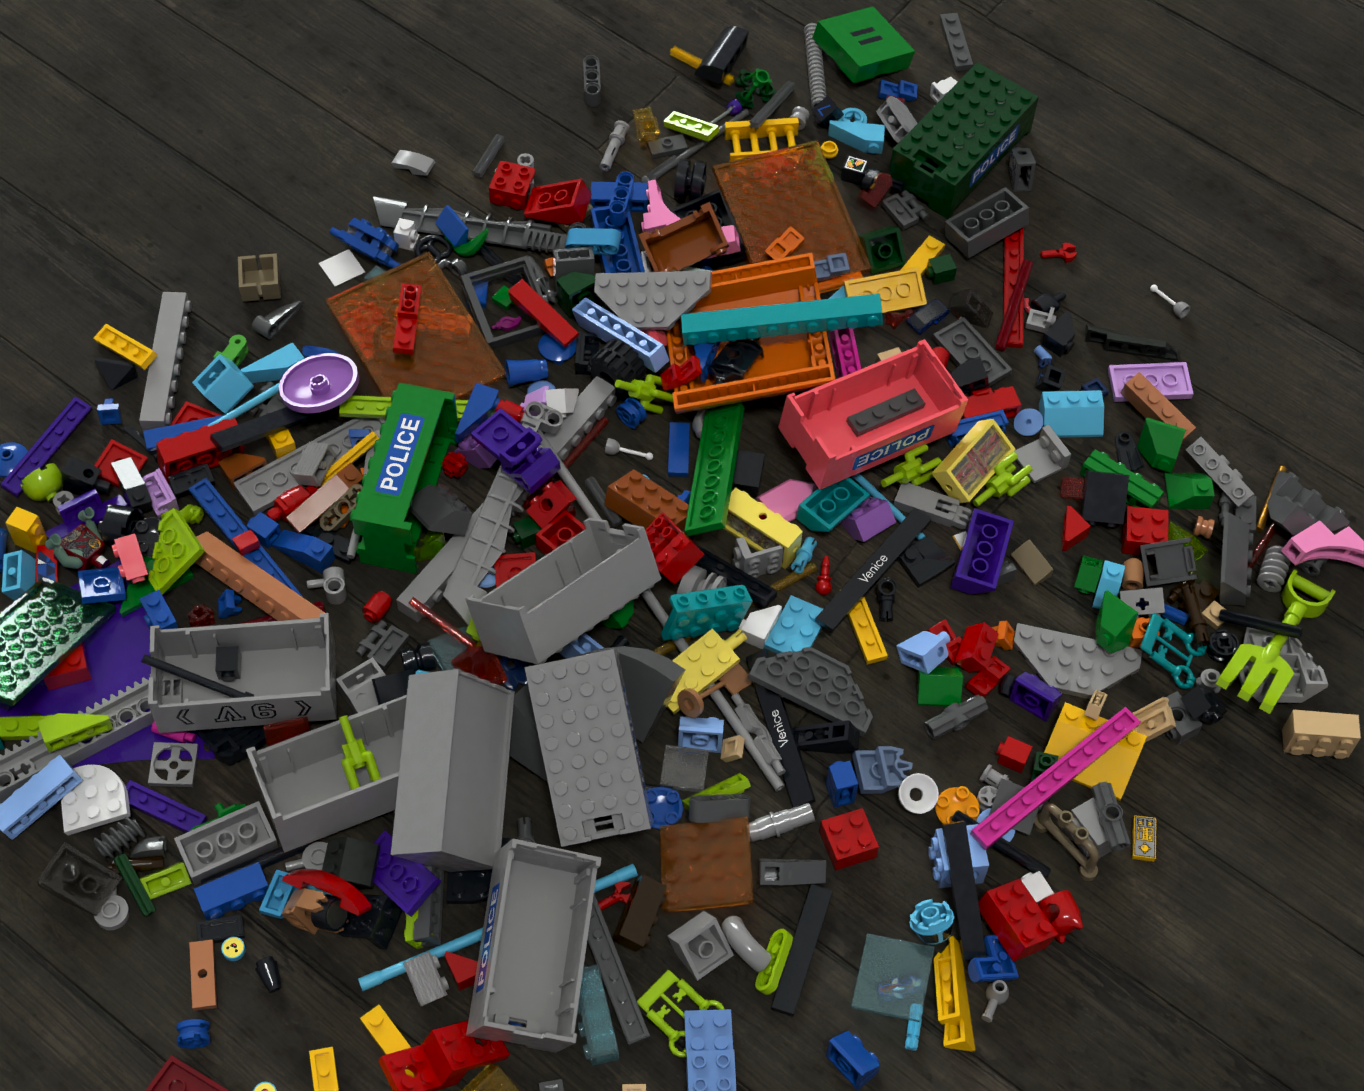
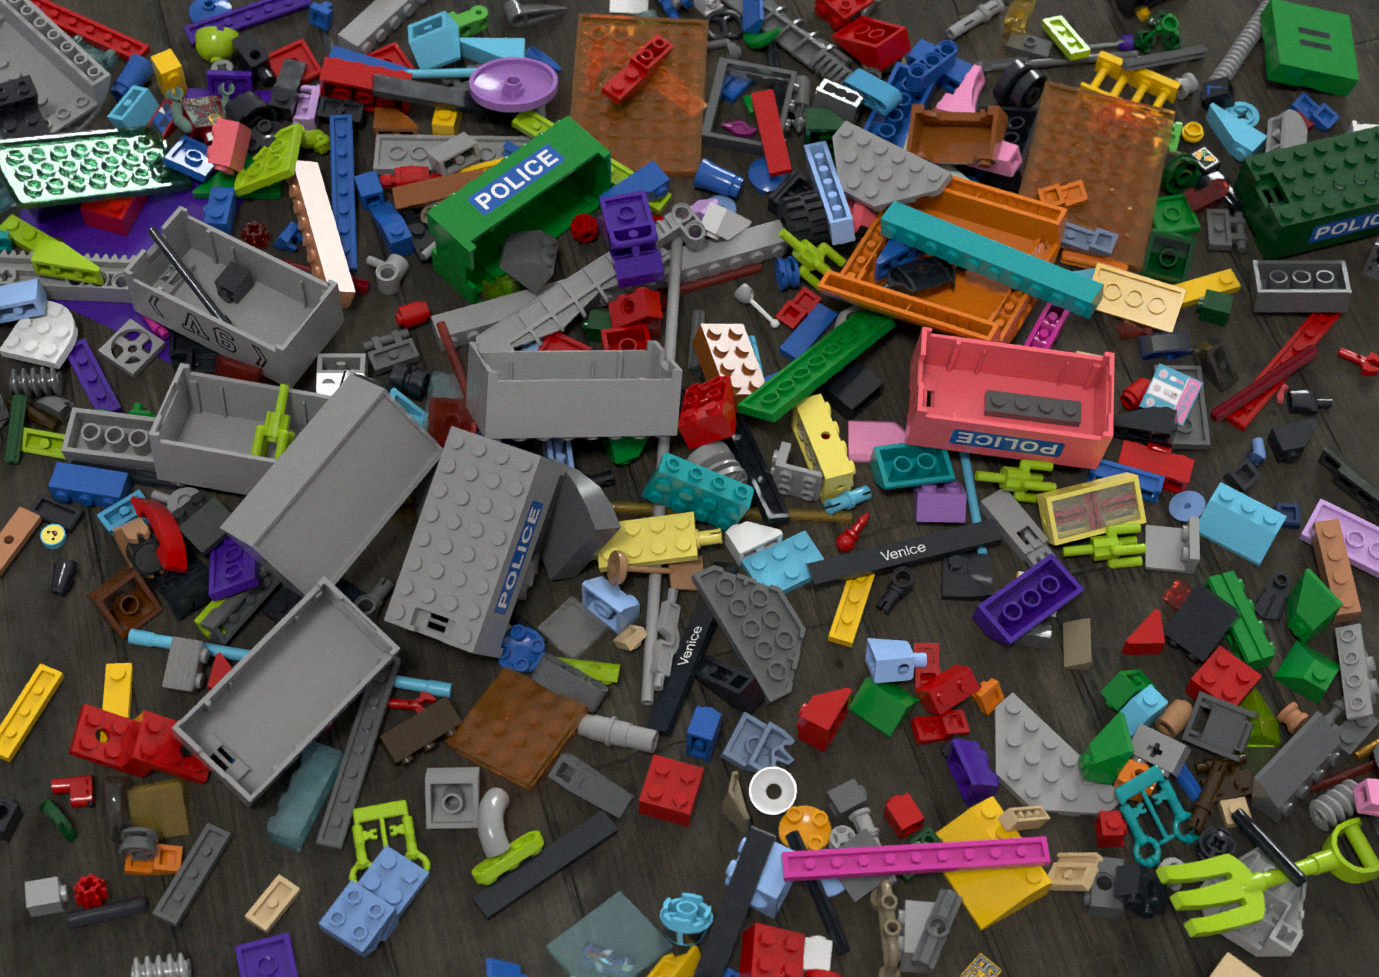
camera: 35 degrees right, 0 degrees up
red slope [232,530,260,556] -> none
red brick [495,400,524,423] -> none
red slope [660,355,702,391] -> none
dark grey piece [924,694,989,740] -> none
light grey bracket [1025,307,1057,333] -> none
none -> reddish brown slope [86,567,164,640]
none -> dark tan slope [722,771,750,833]
none -> red slope [775,287,823,331]
none -> red slope [796,688,852,753]
none -> dark grey brick [825,778,868,824]
none -> red brick [1094,810,1127,848]
none -> piece [1139,363,1203,426]
none -> green tile [1143,193,1201,235]
none -> dark green cone [1156,151,1202,195]

